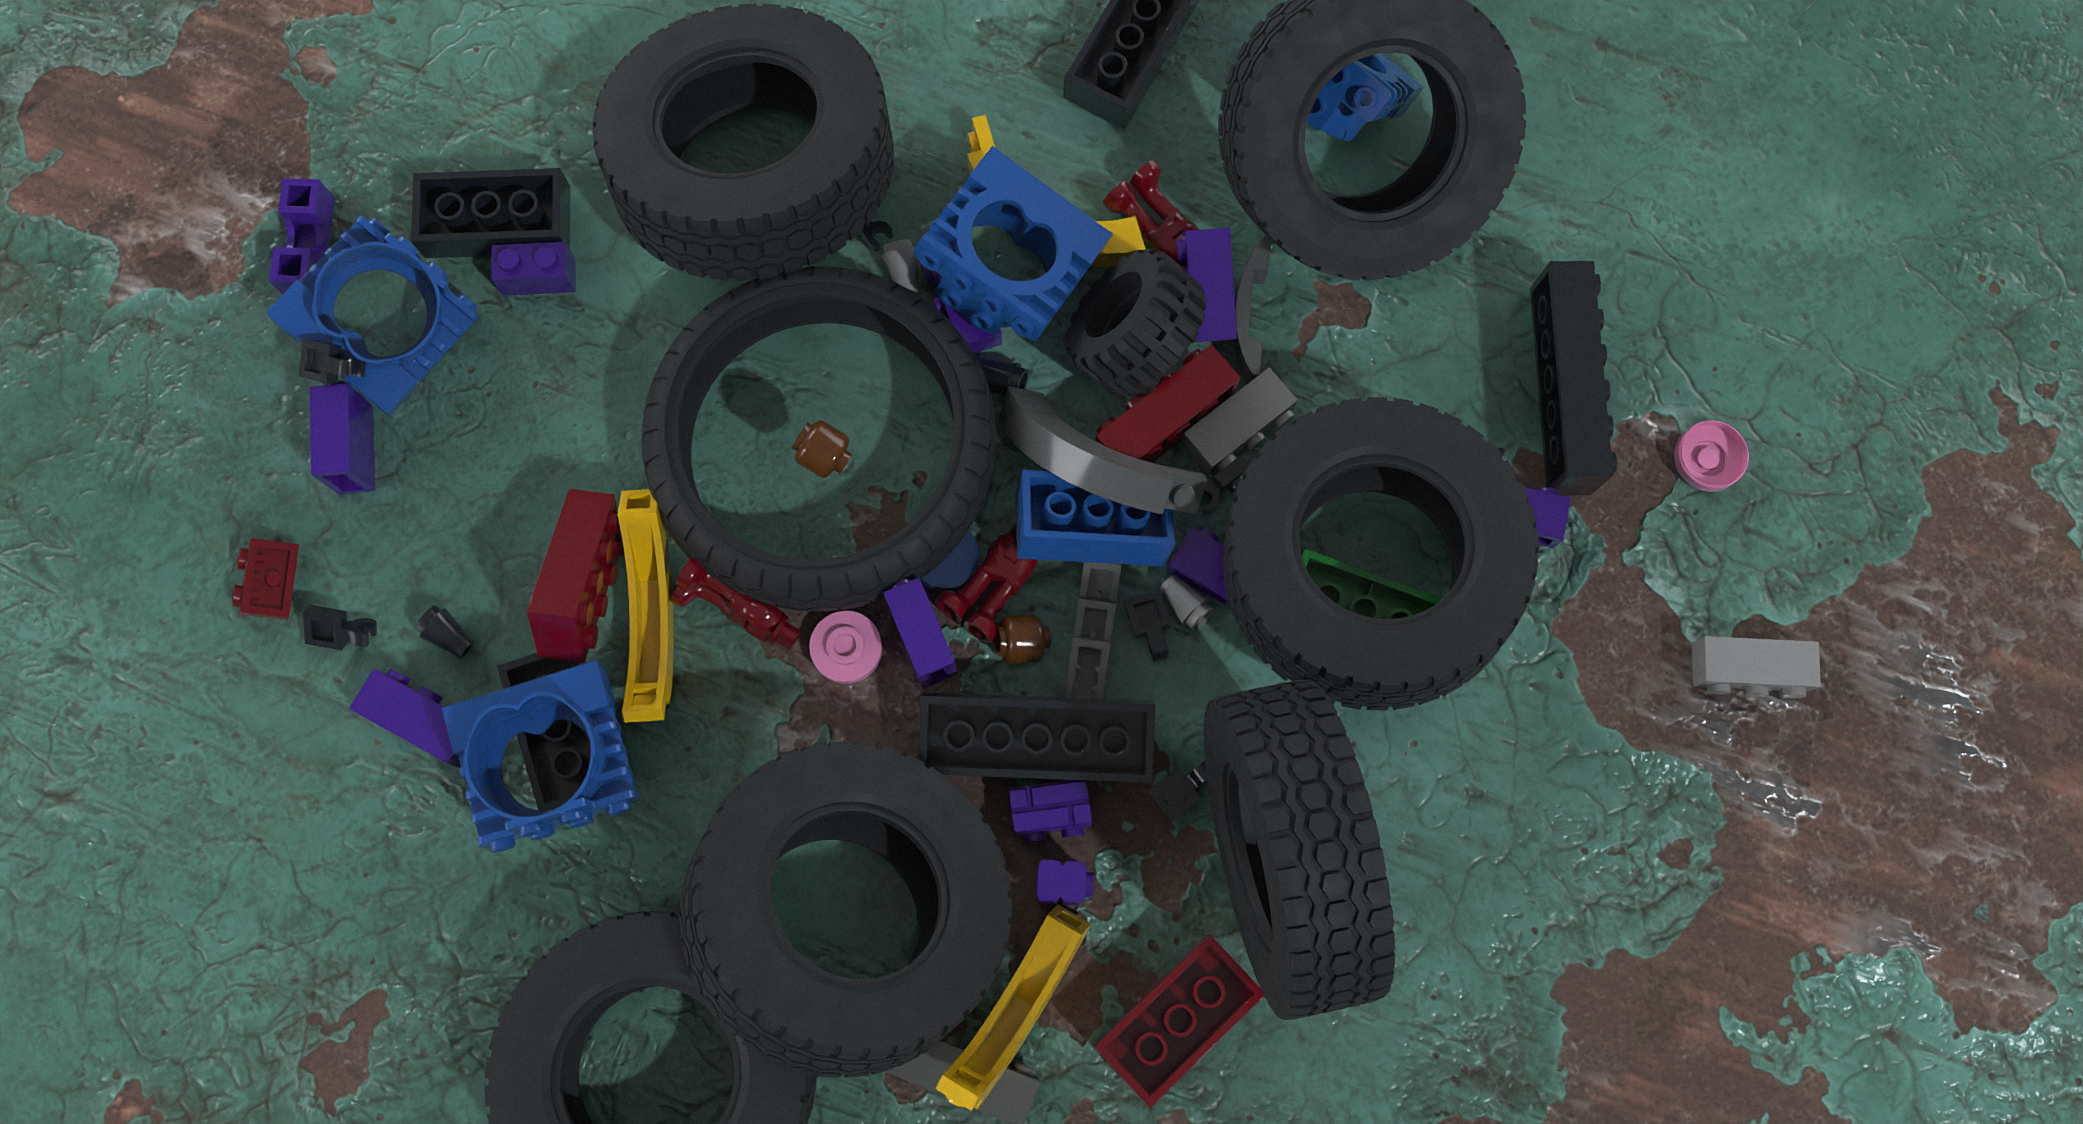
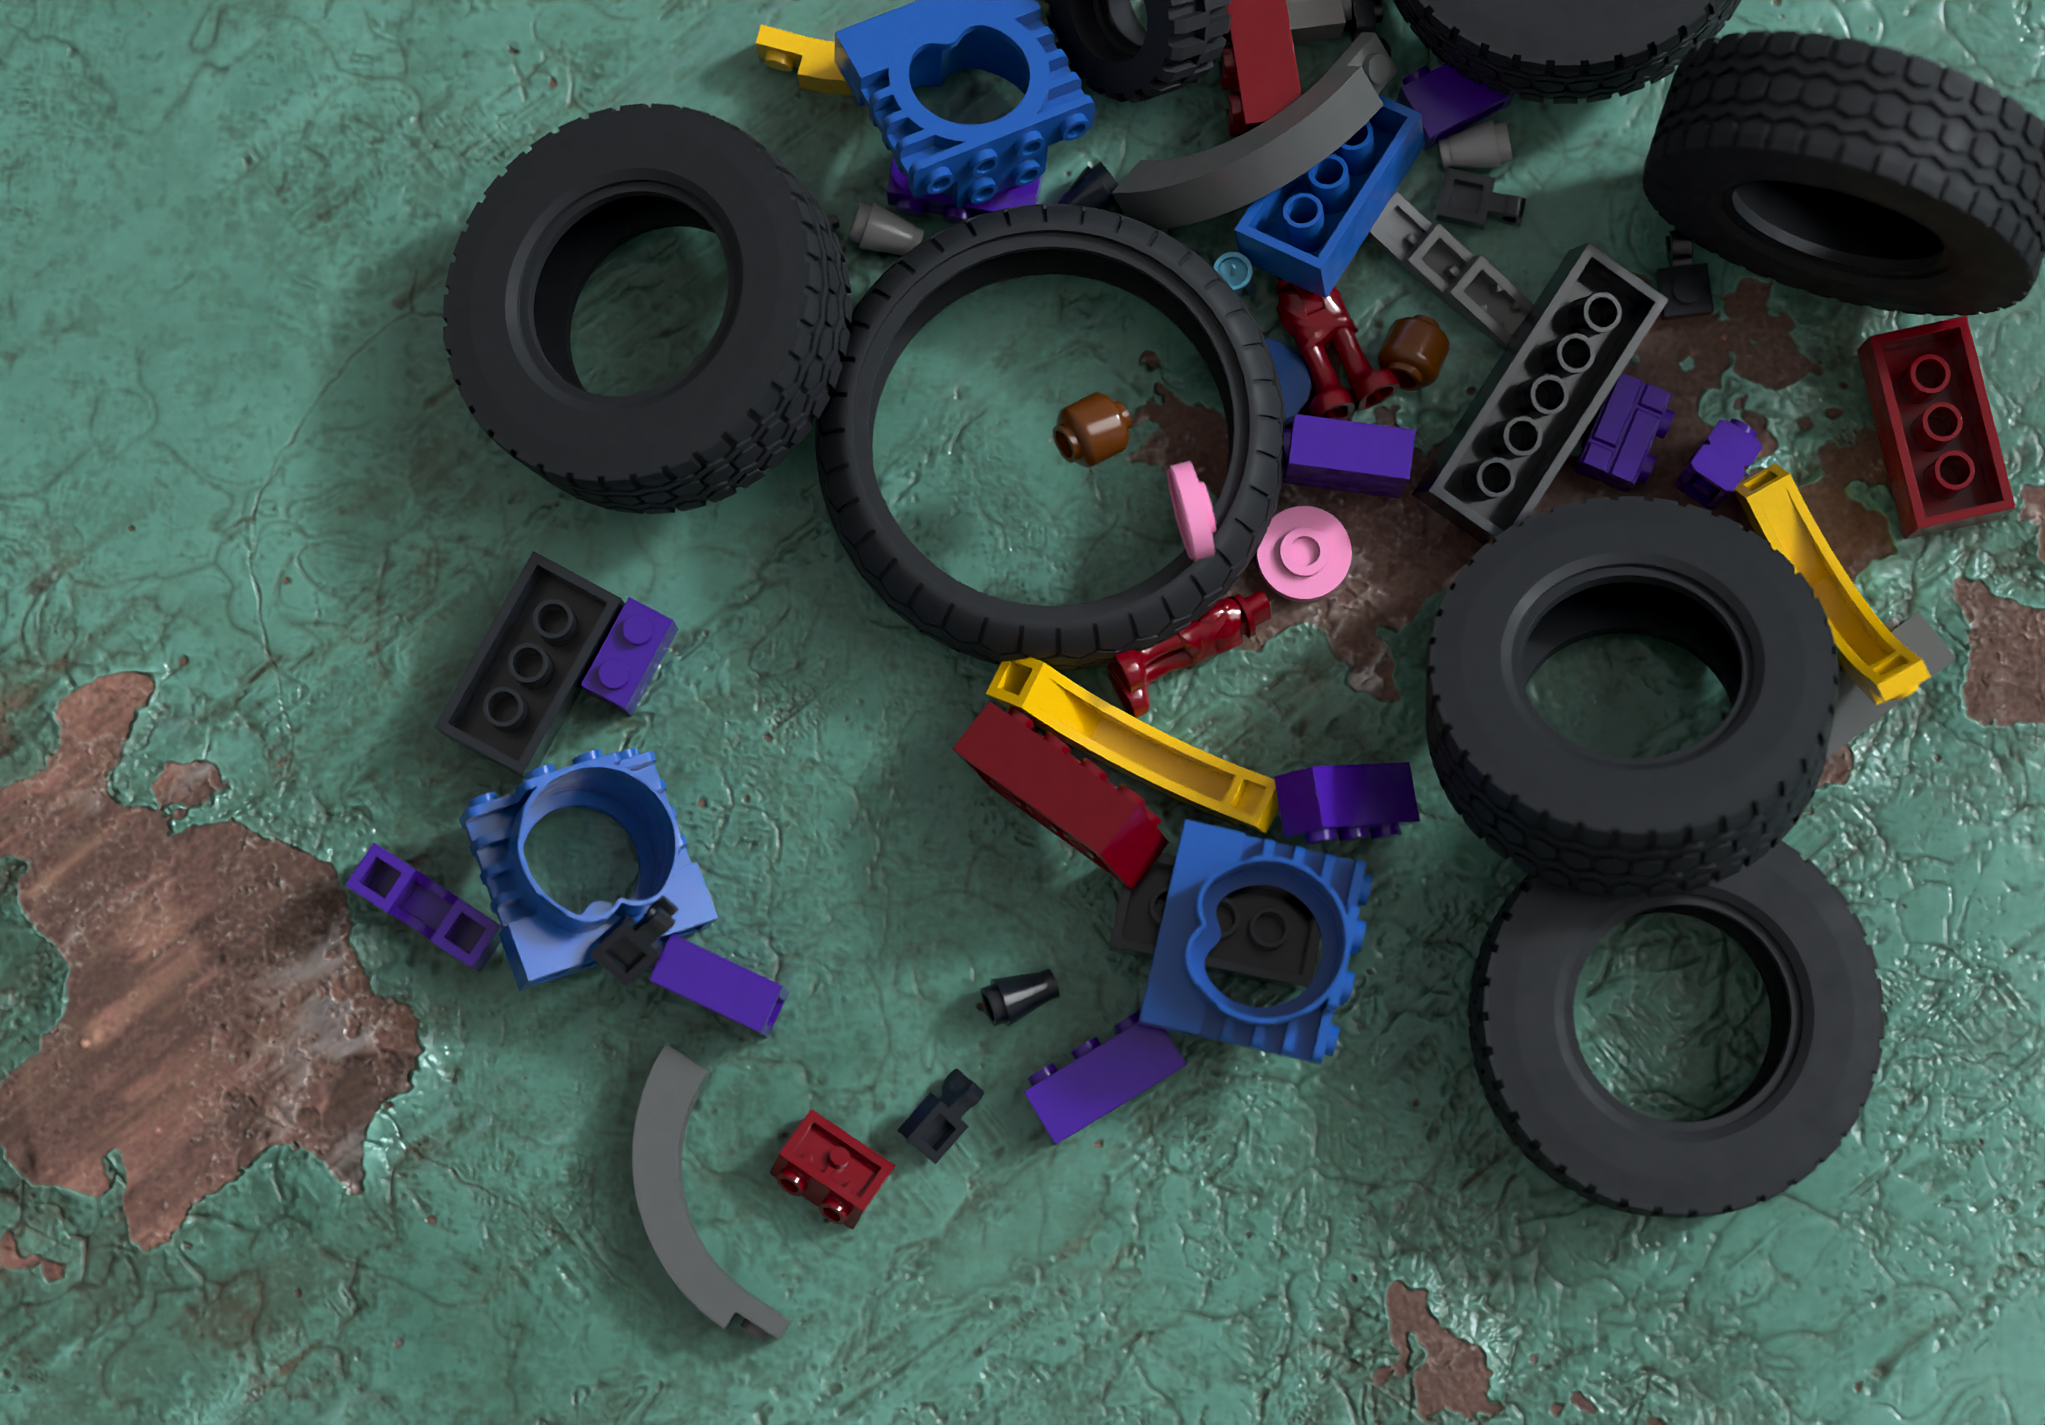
camera: 55 degrees left, 5 degrees up
none -> dark grey arch [632,1044,793,1342]
none -> bright pink piece [1167,461,1216,561]
none -> medium azure piece [1212,252,1256,298]
none -> dark purple brick [1274,762,1420,844]

